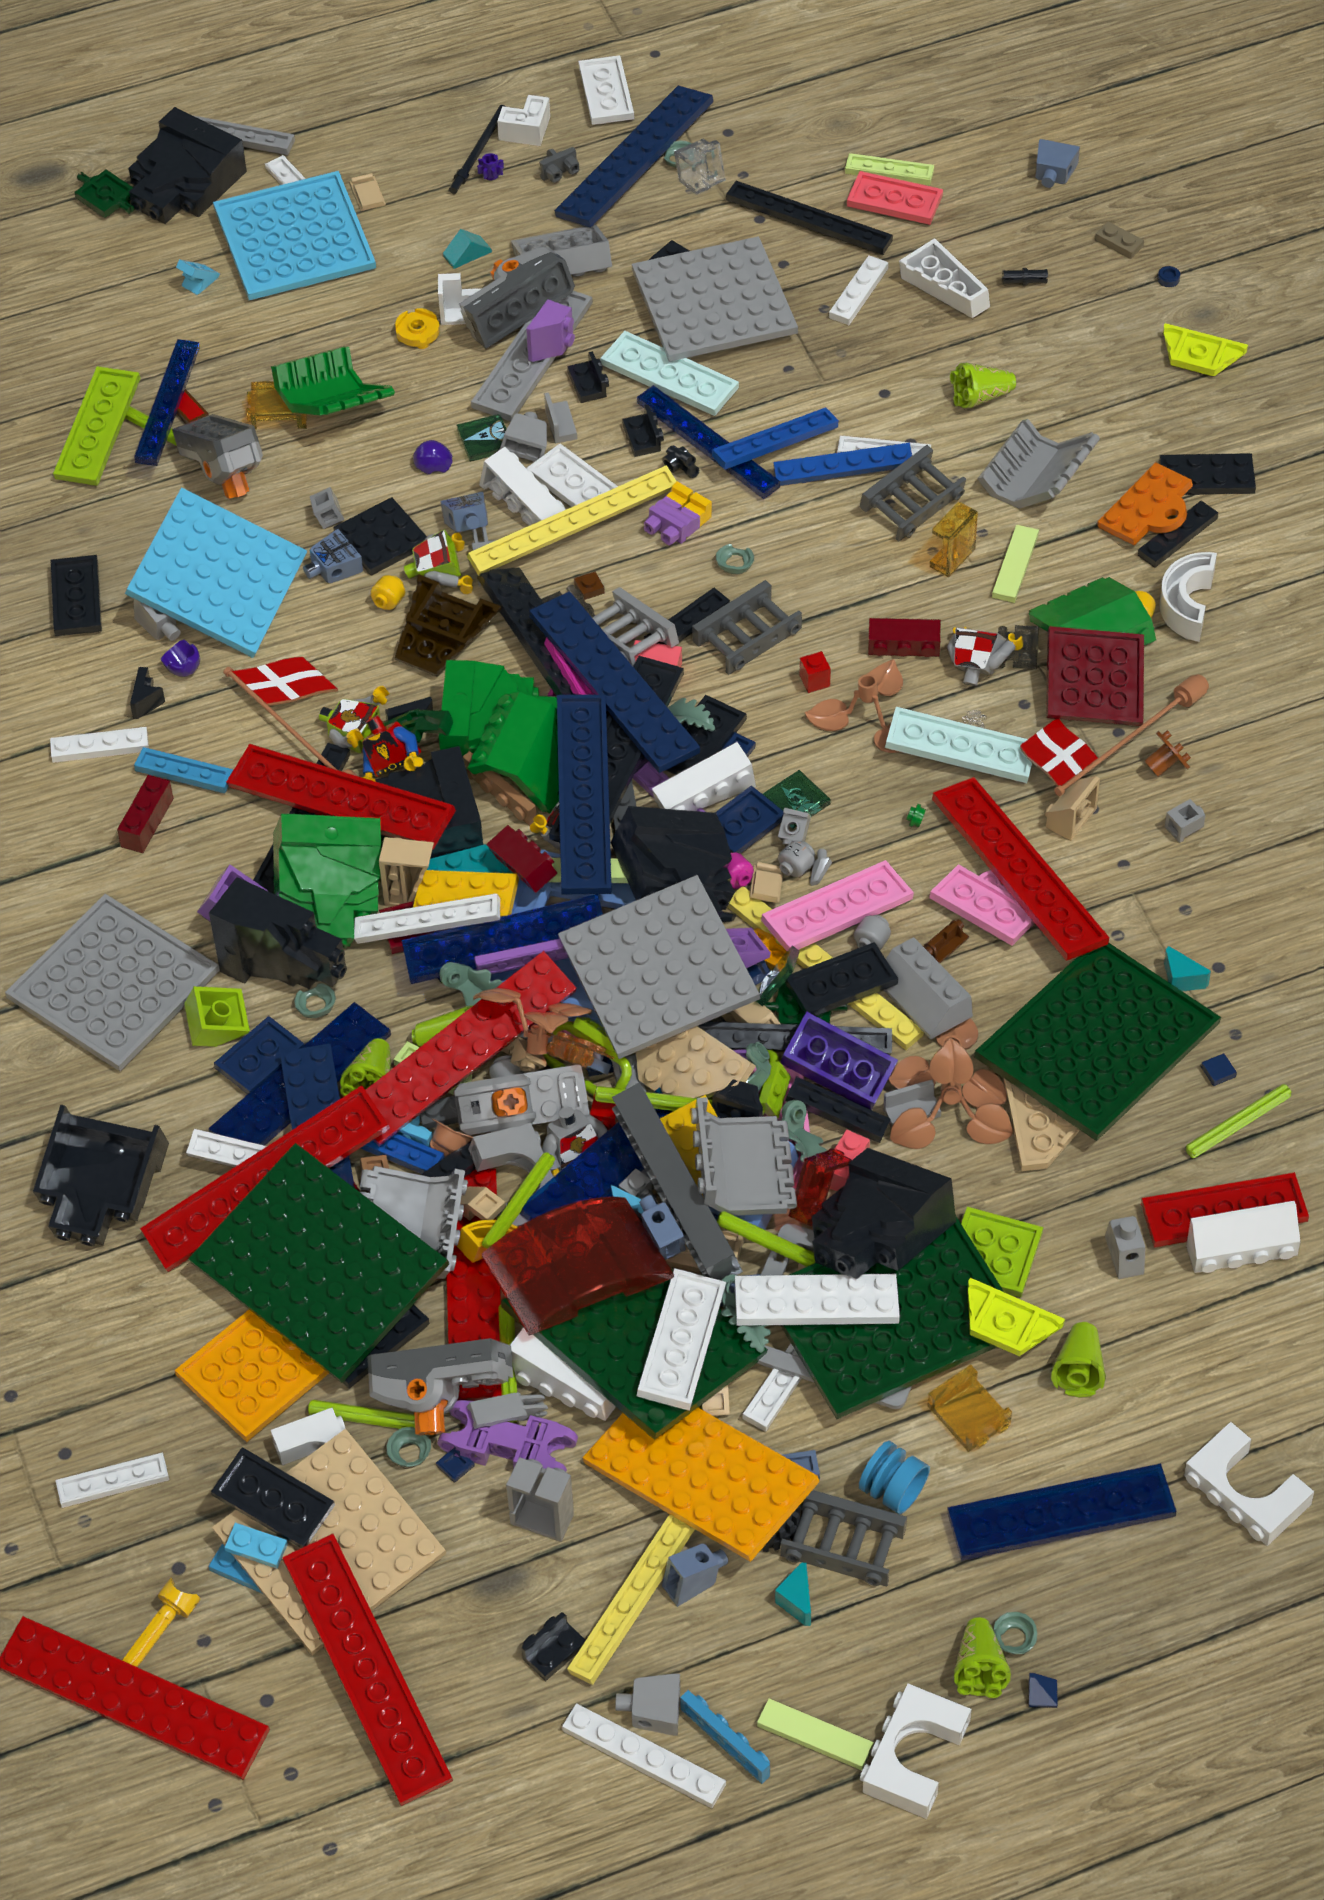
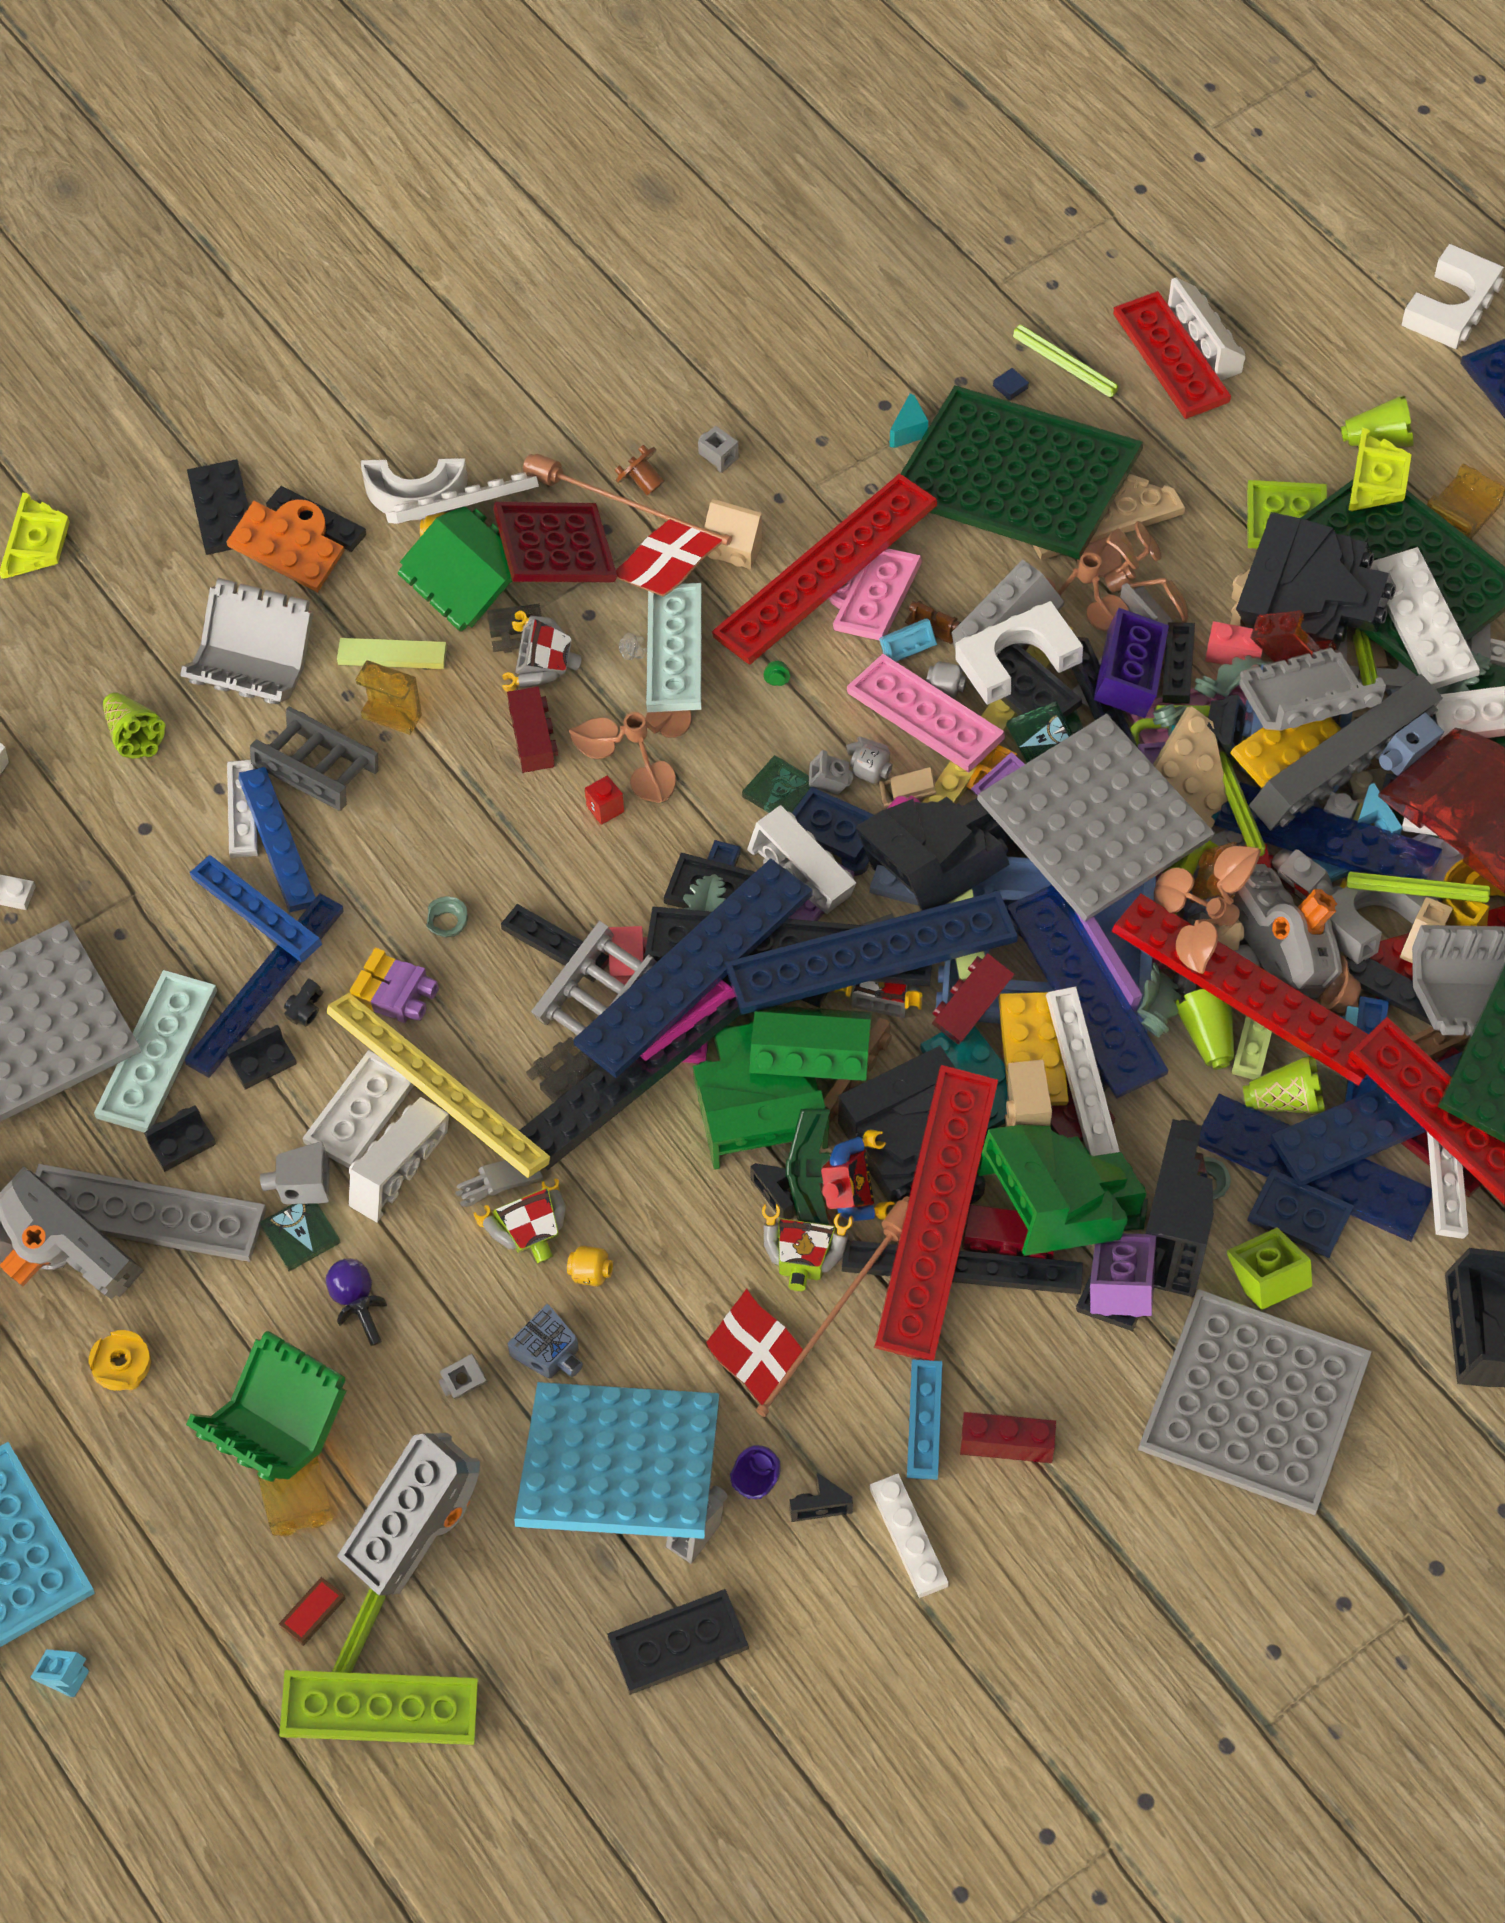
camera: 105 degrees left, 5 degrees up
clear blue plate [134,339,200,466] -> none
black plate [333,497,427,576] -> none
dark brown wedge [395,574,502,676] -> none
white panel [438,273,482,325] -> none
sand blue torso [440,492,488,532] -> none
medium lavender slope [526,300,575,362] -> none
light grey panel [544,392,577,444] -> none
reddish brown plate [574,571,605,601] -> none
dark grey fence [692,580,802,675] -> none
light grey torso [1105,1216,1145,1279] -> none
none -> black plant [337,1295,387,1346]
none -> white plate [386,472,539,523]
none -> medium azure plate [879,618,937,662]
none -> white arch [955,601,1083,705]

